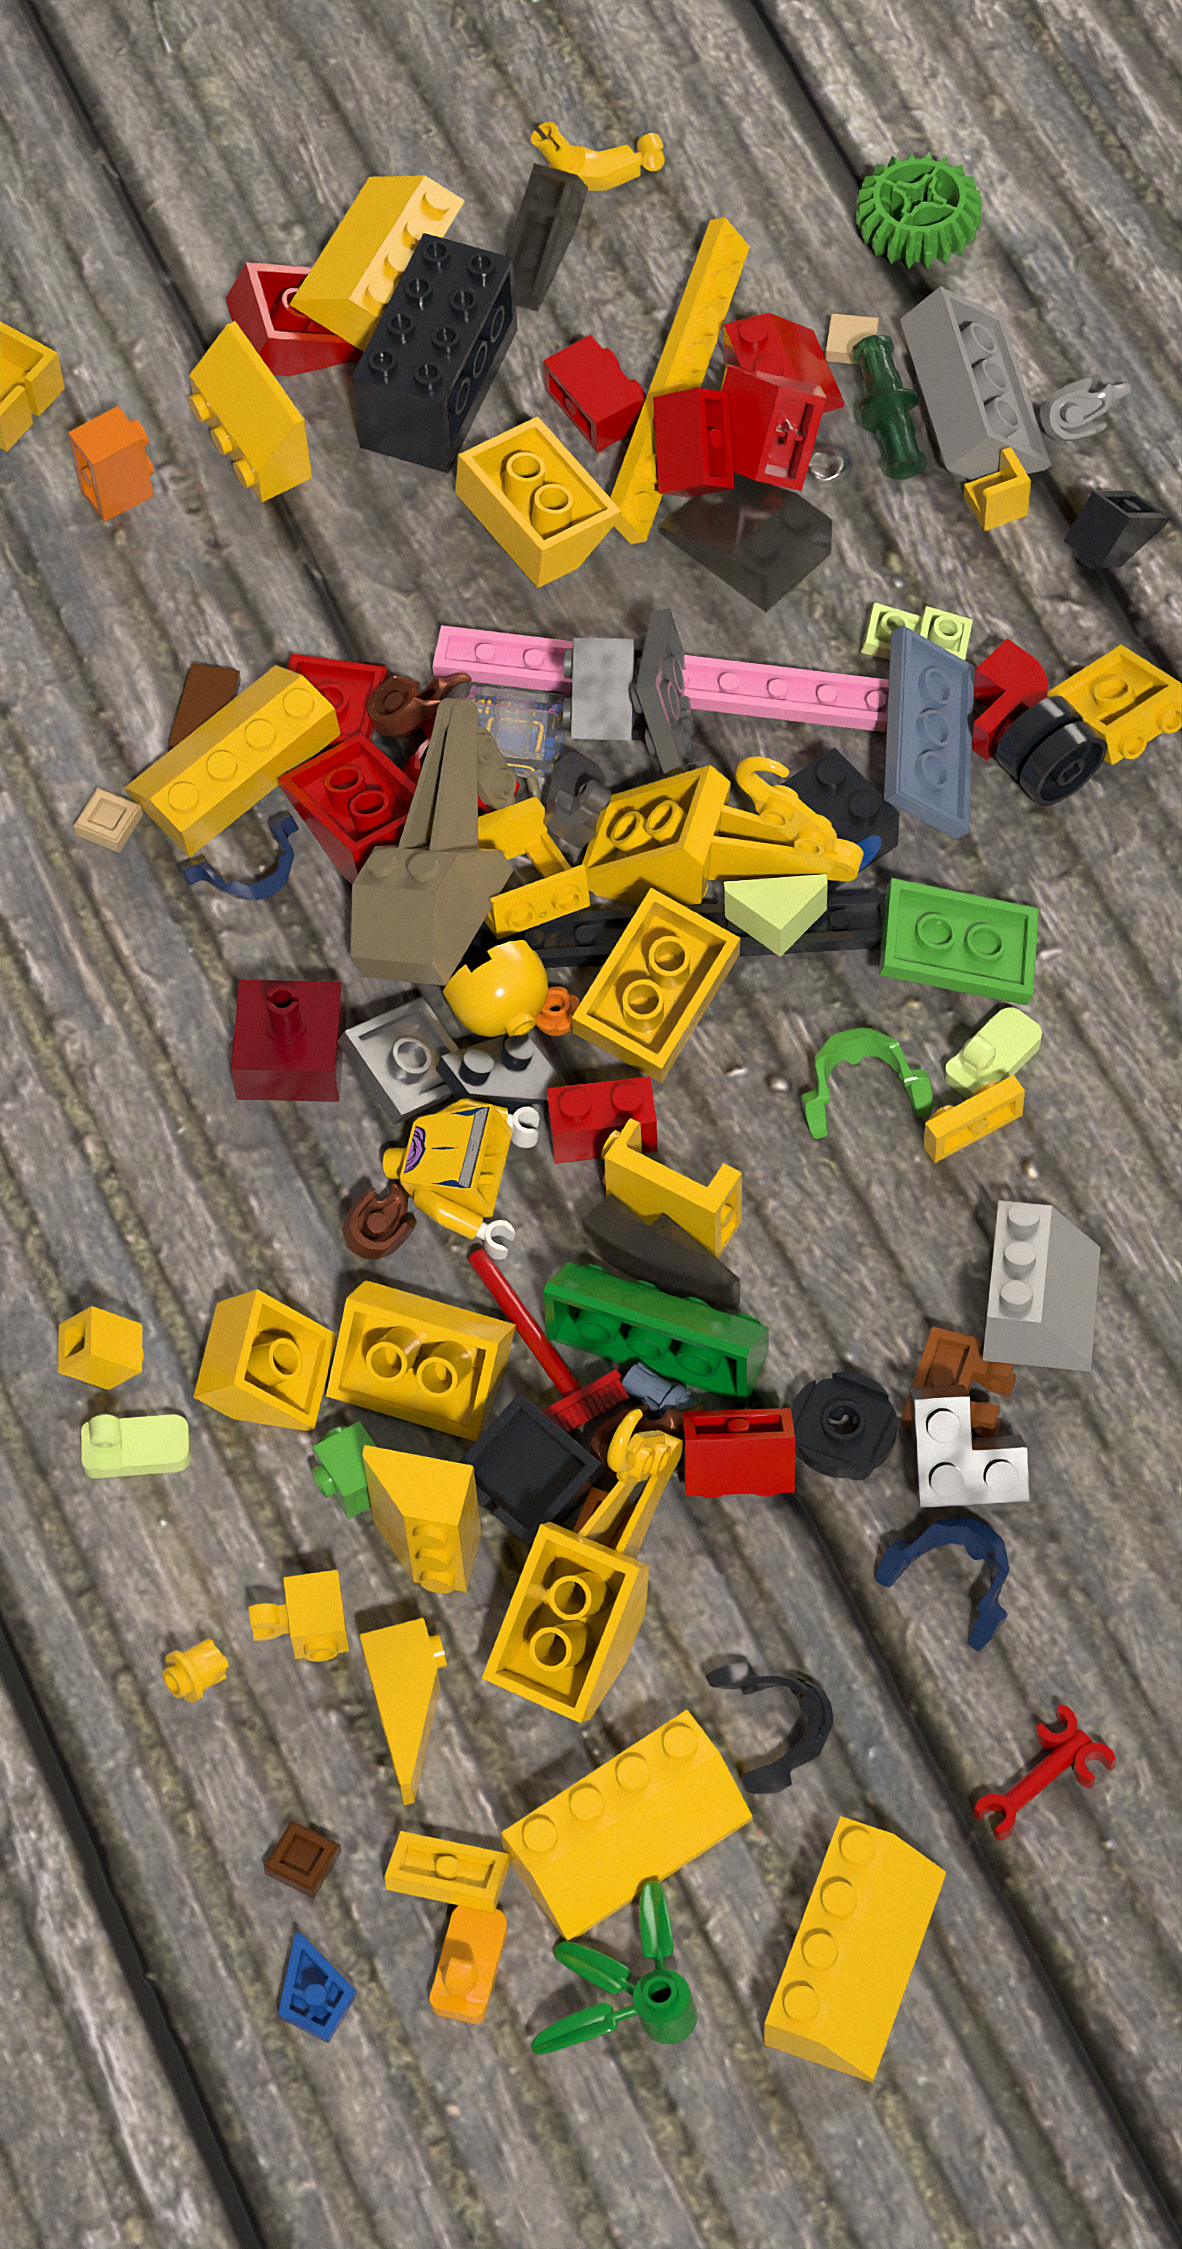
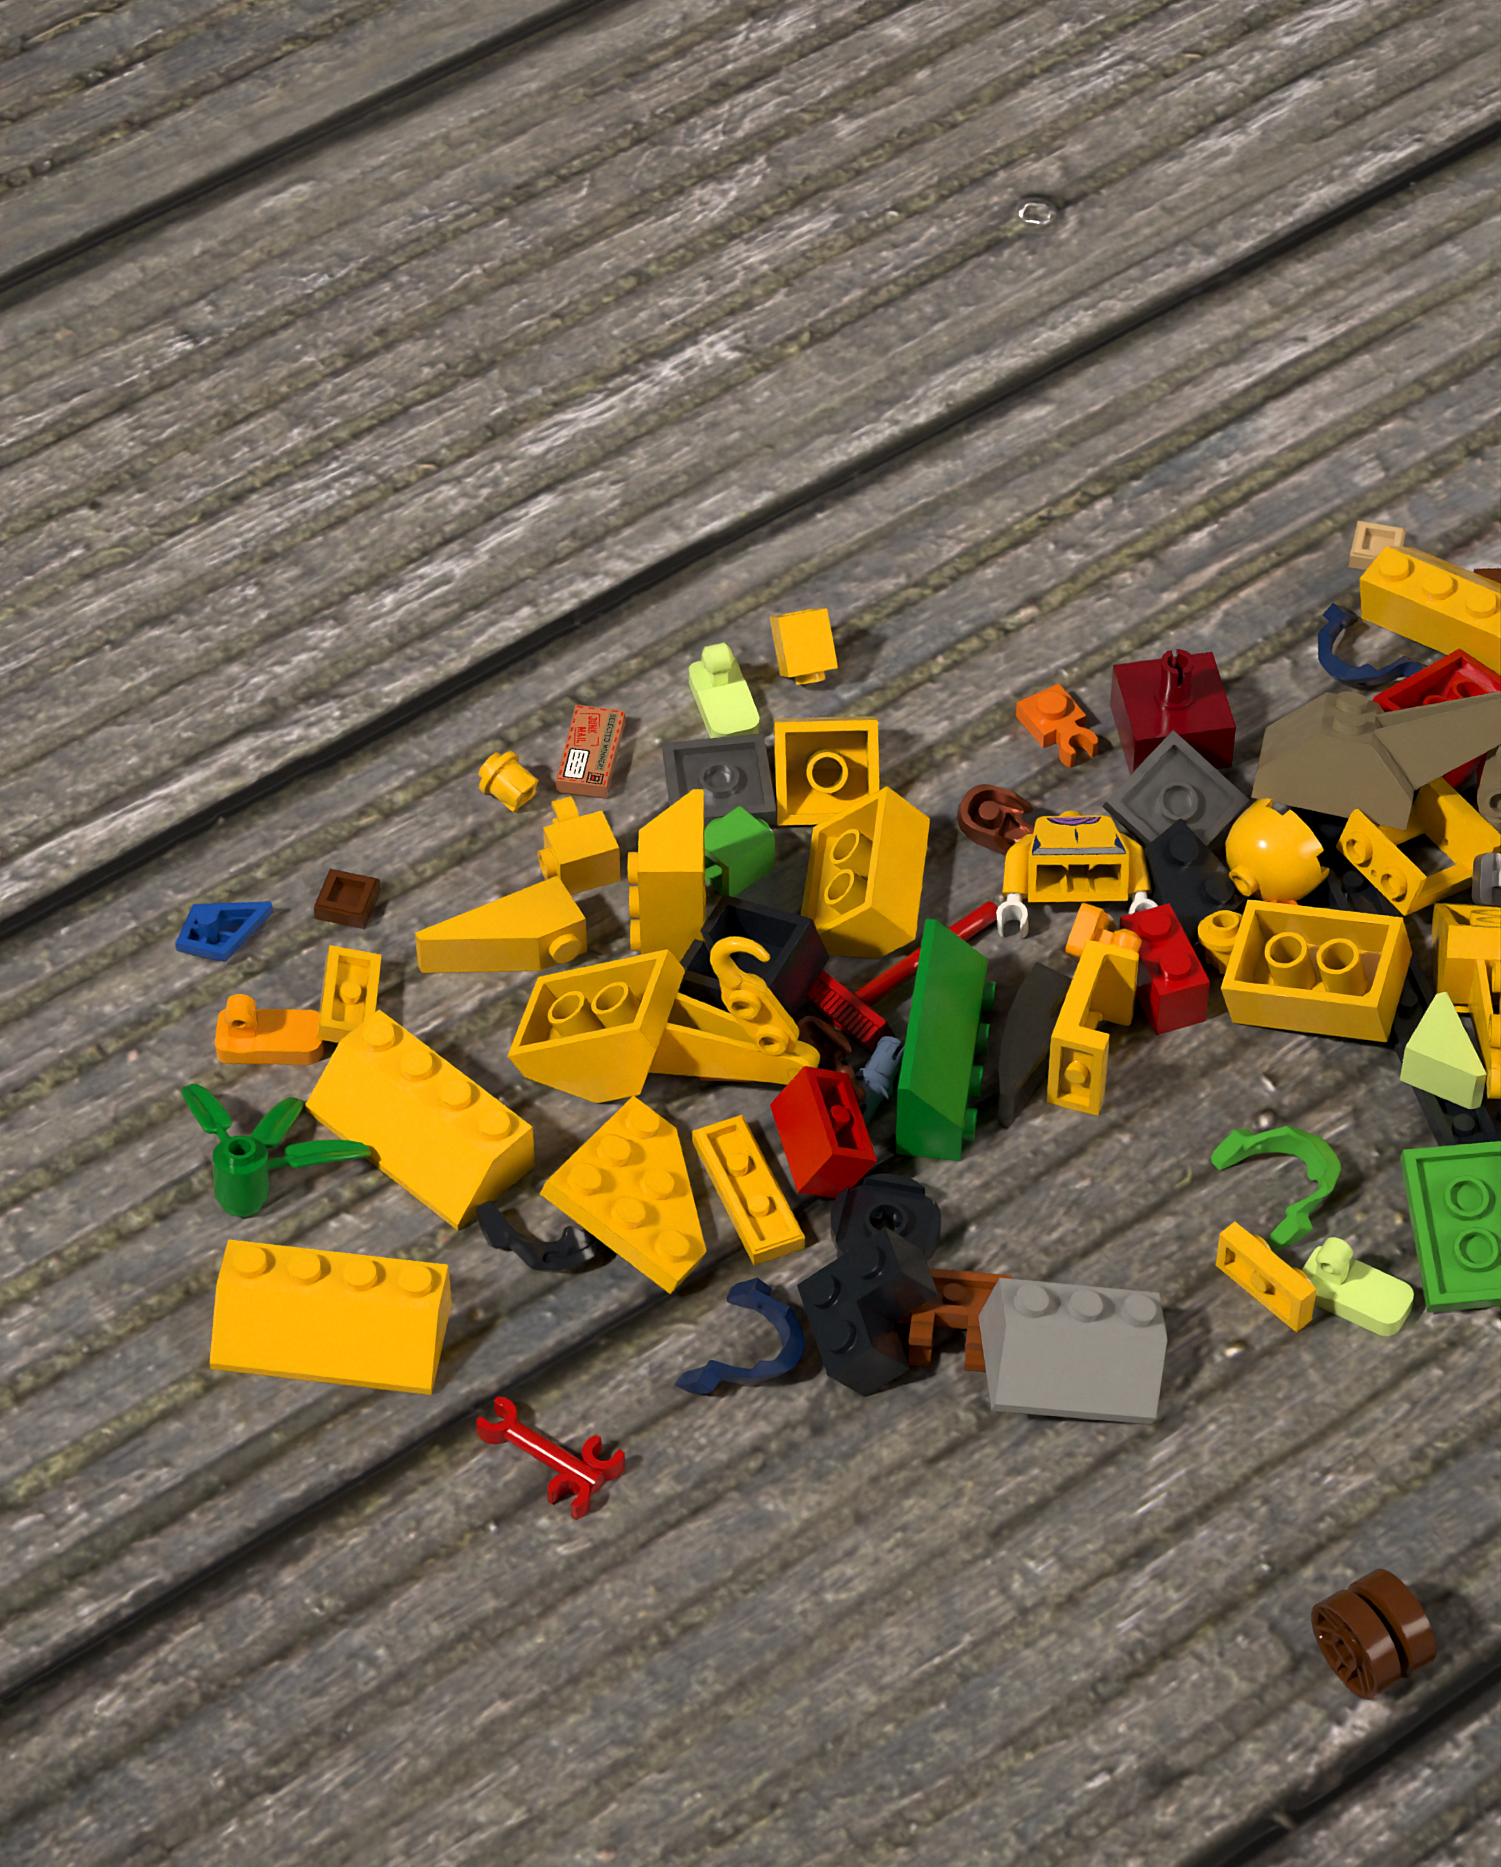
camera: 75 degrees right, 10 degrees down
none -> yellow plate [540,1095,706,1294]
none -> nougat tile [556,705,626,799]
none -> flat silver plate [662,733,776,828]
none -> yellow tile [692,1114,805,1266]
none -> orange plate [1016,683,1098,768]
none -> light orange piece [1065,902,1142,964]
none -> yellow hose [1198,910,1243,974]

